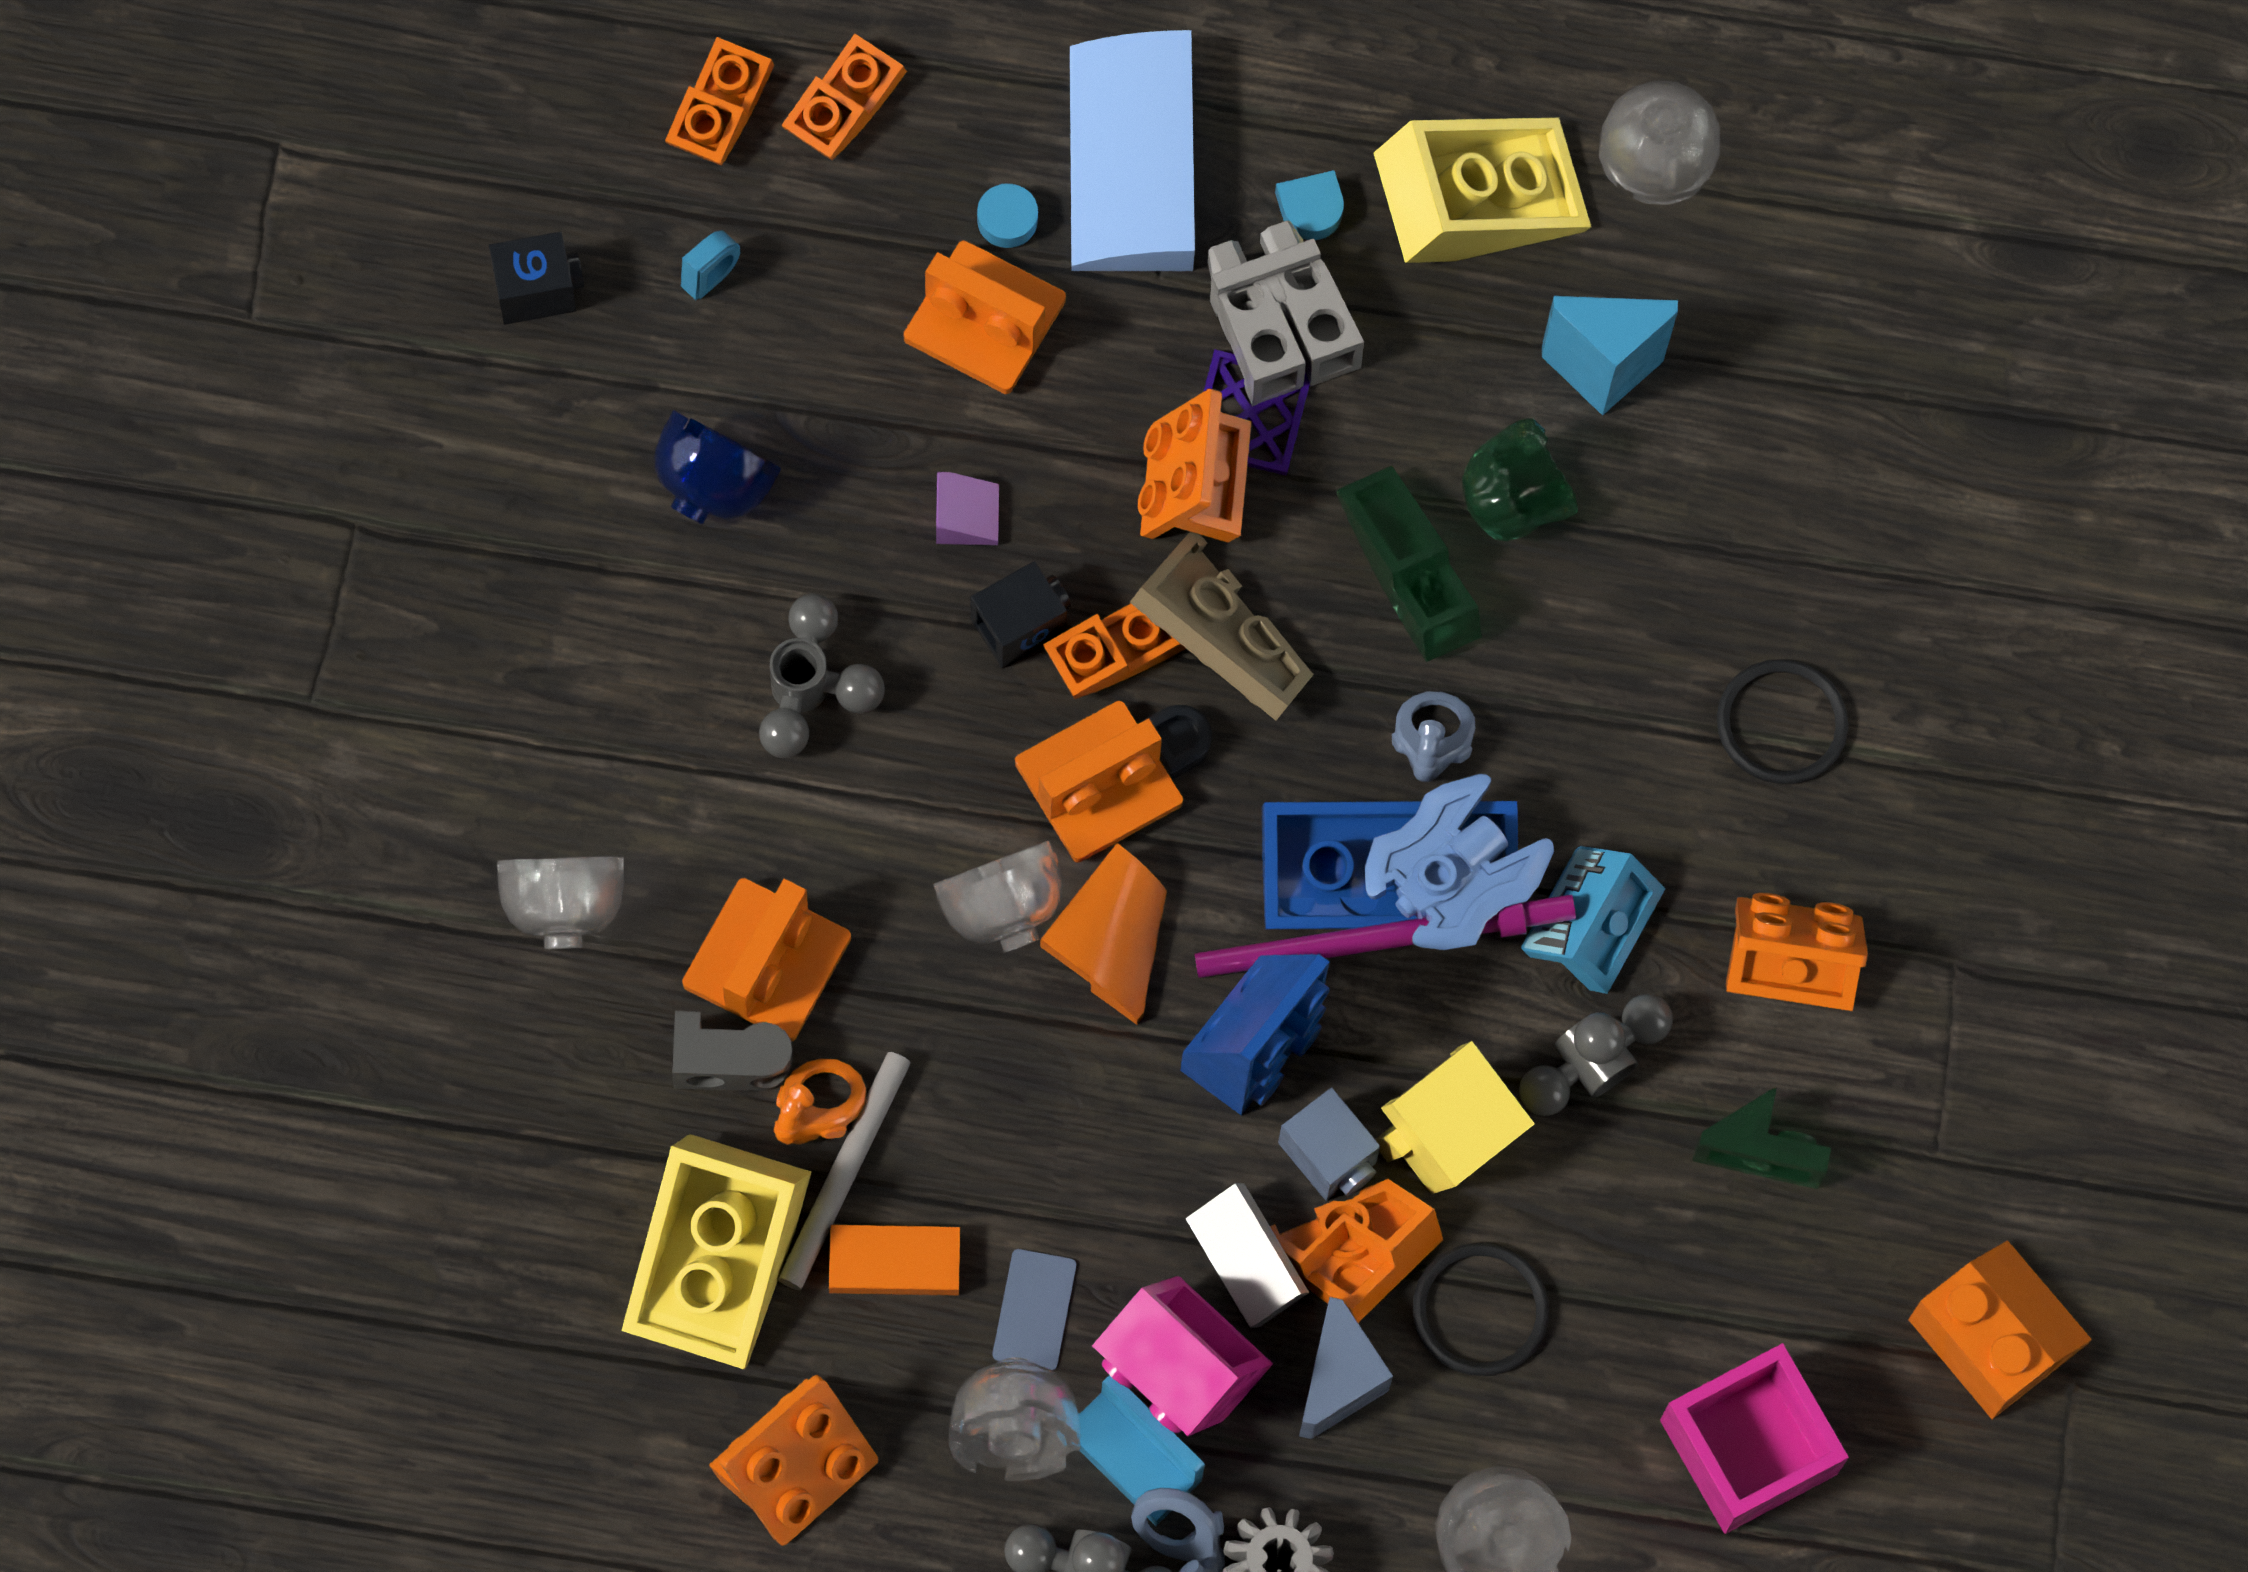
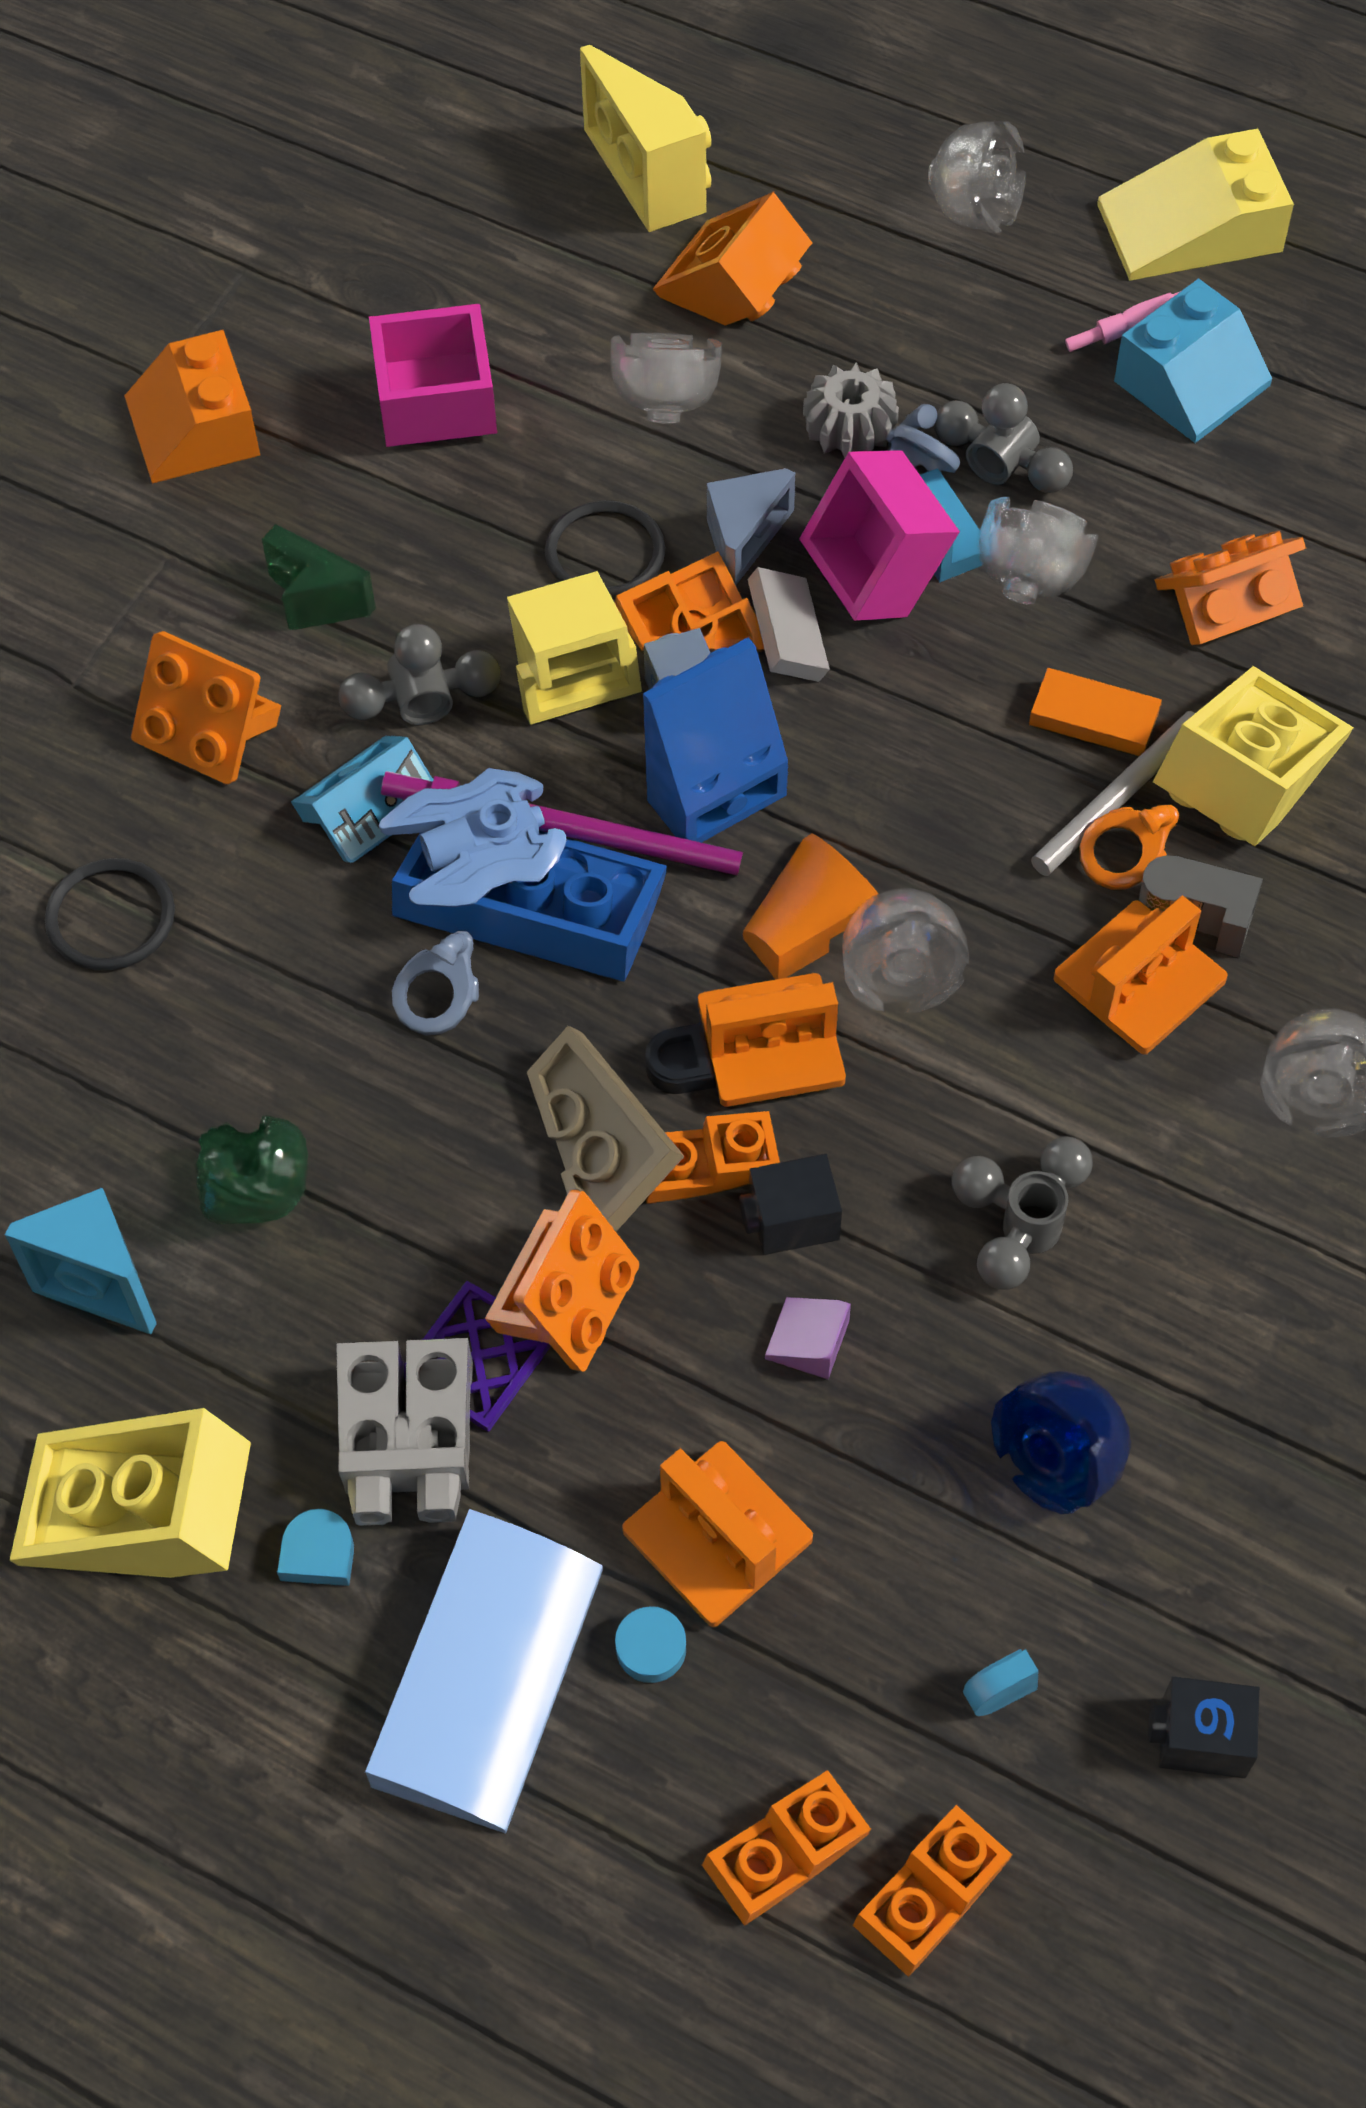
camera: 155 degrees left, 10 degrees down
sand blue sticker [992,1249,1076,1371] -> none
clear green slope [1337,465,1482,662] -> none

